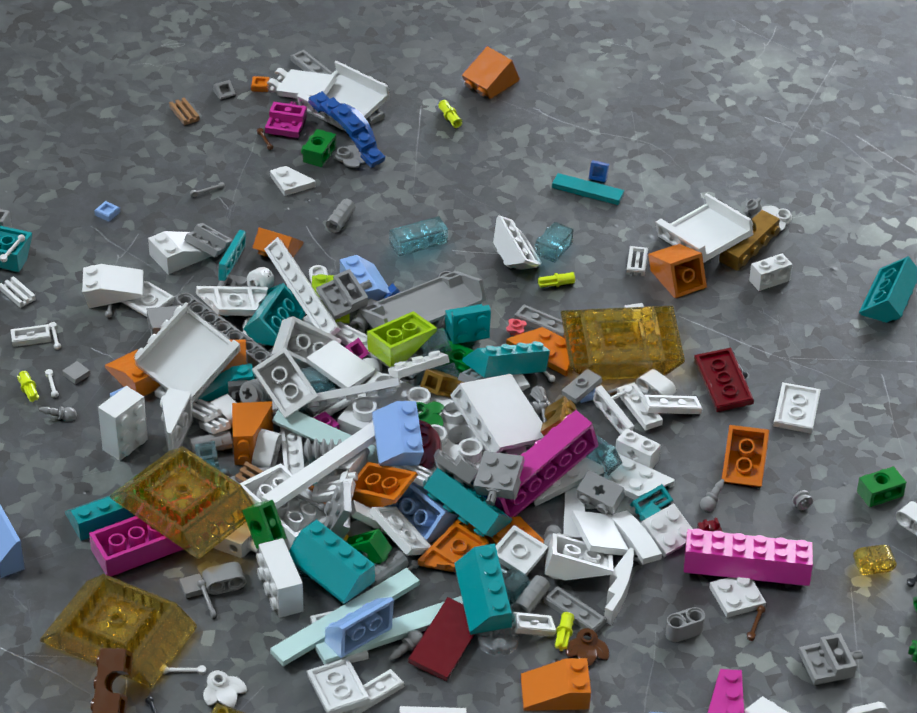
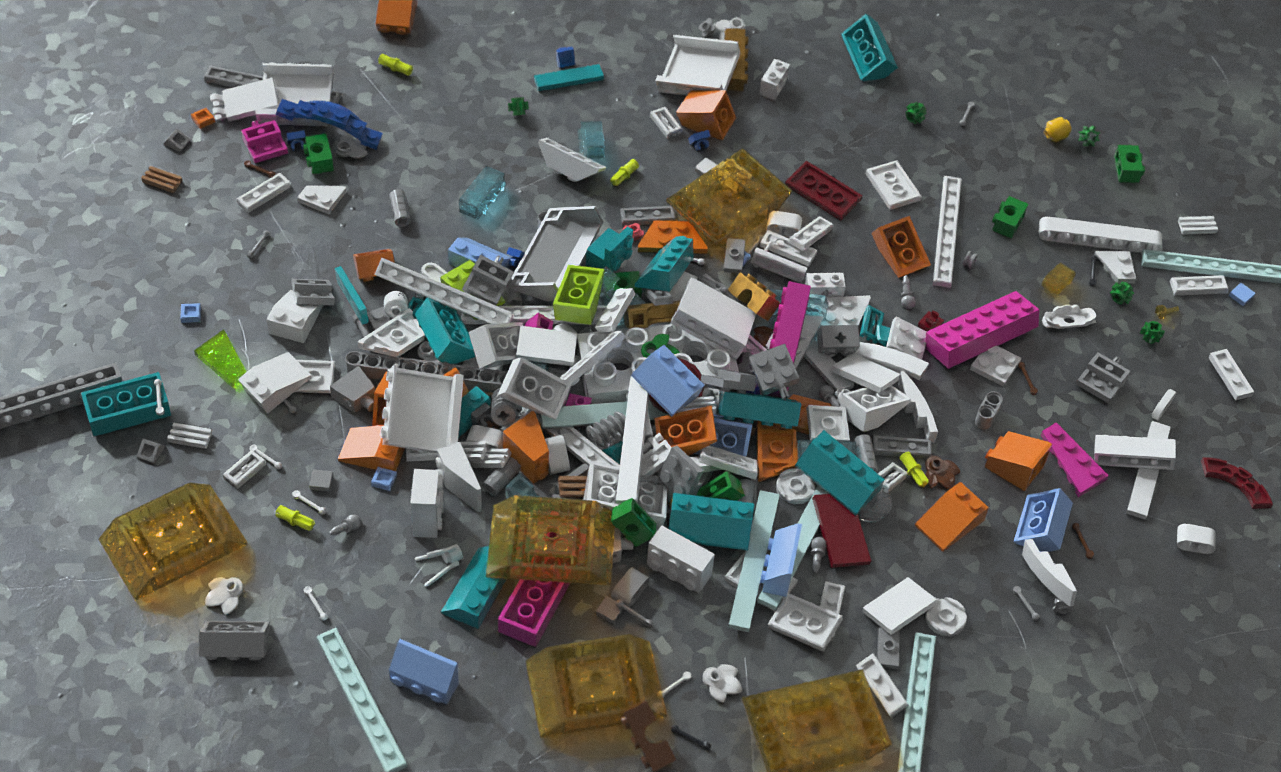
camera: 40 degrees left, 10 degrees up
none -> clear neon green wing [194,329,246,387]
none -> white tile [237,173,291,213]
none -> blue tile [287,130,306,151]
none -> white plant [415,544,463,587]
none -> green gear [508,97,529,116]
none -> blue tile [688,130,711,151]
none -> white tile [776,468,816,505]
none -> green gear [905,102,927,124]
none -> white tile [933,176,962,288]
none -> orange slope [985,431,1052,491]
none -> white piece [1042,305,1096,329]

